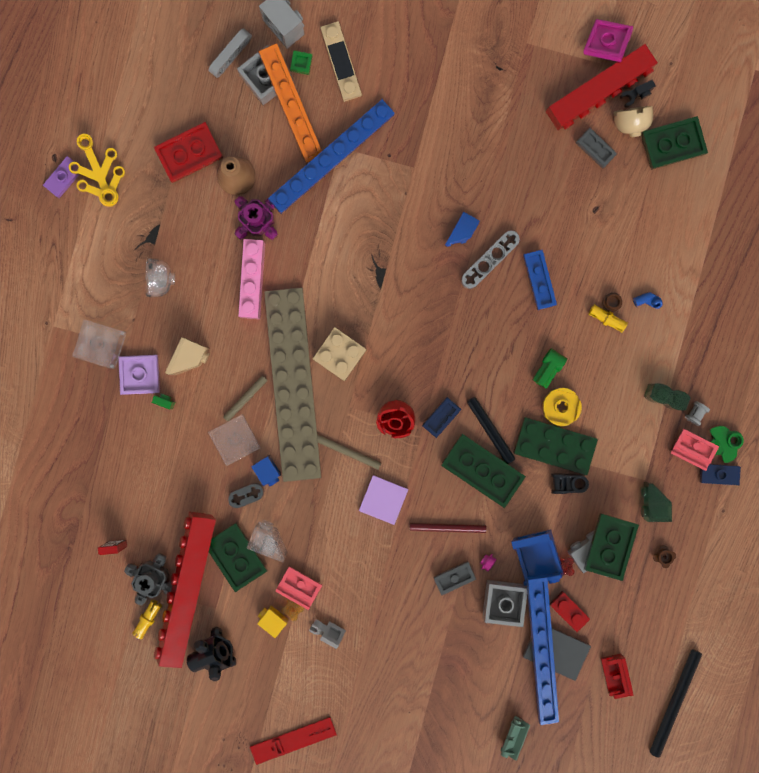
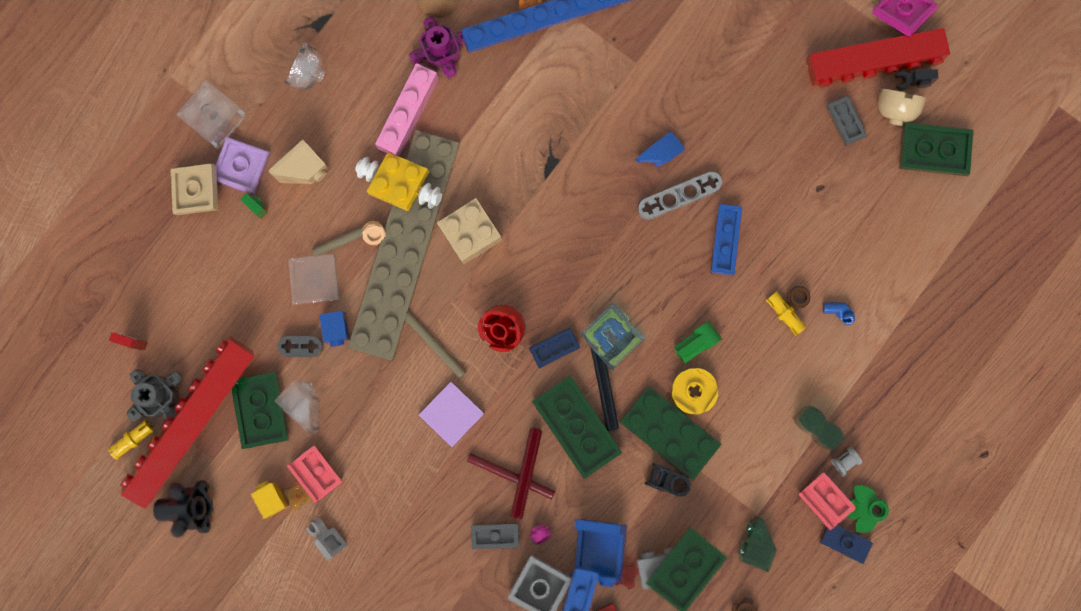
camera: 30 degrees right, 5 degrees down
none -> tan plate [171,164,218,215]
none -> yellow plate [355,152,442,212]
none -> light nougat tile [362,221,386,245]
none -> dark red axle [510,428,542,520]
none -> clear light blue slope [582,303,645,370]

